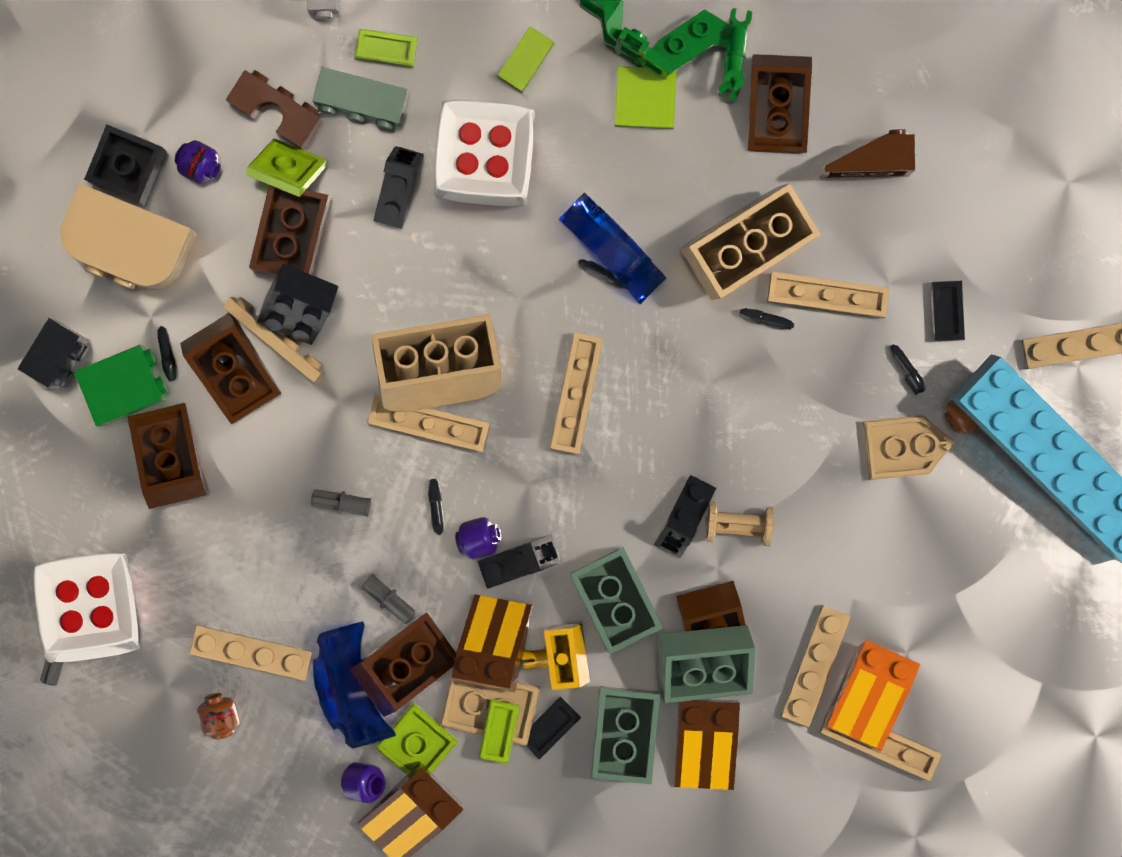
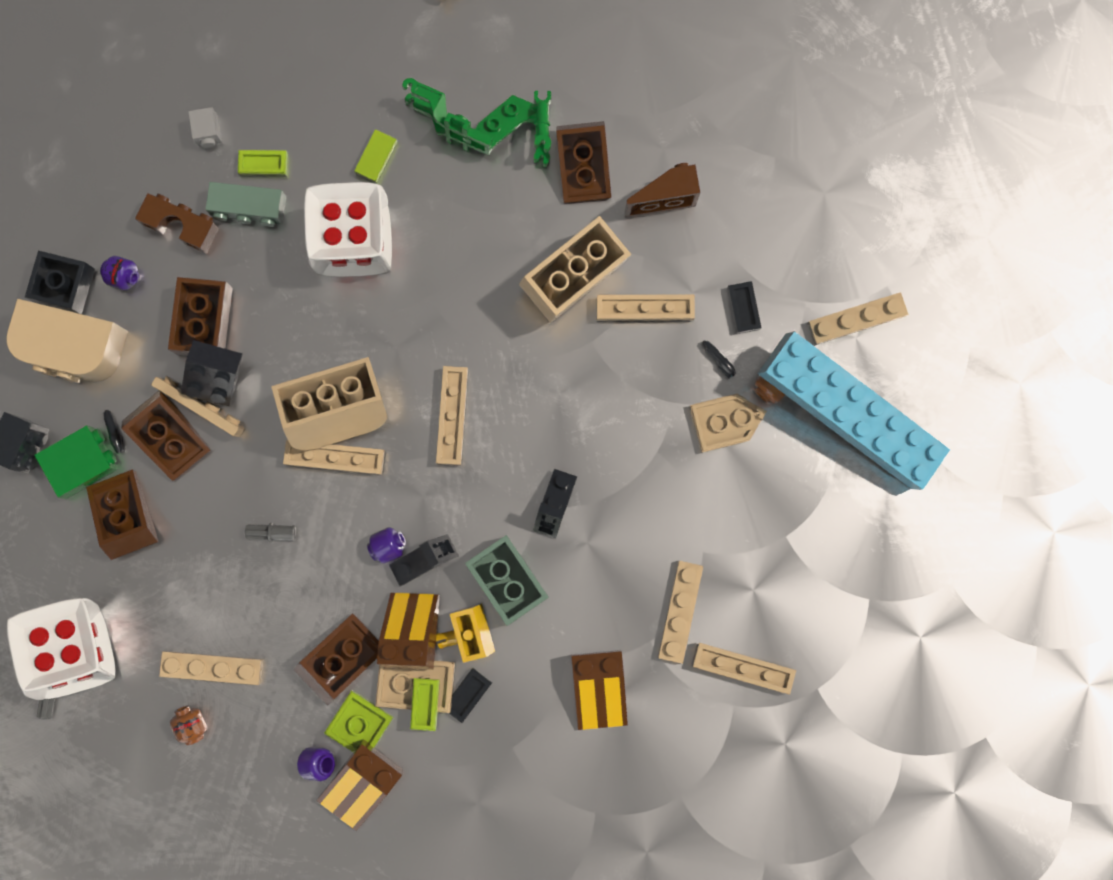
camera: 10 degrees left, 5 degrees down
lime tile [246,138,326,197] -> none
clear blue windscreen [313,621,396,749] -> none
dark grey axle [361,574,416,624] -> none
black bracket [373,146,423,229] -> none
black piece [428,479,444,535] -> none
clear blue windscreen [559,192,667,304] -> none
black piece [578,259,632,289] -> none
sand green brick [591,686,660,784] -> none
lime tile [615,66,677,129] -> none
sand green brick [658,625,755,703] -> none
reddish brown slope [676,581,746,631] -> none
tan hose [705,502,775,546] -> none
black piece [739,308,795,330] -> none
orange slope [826,640,921,751] -> none

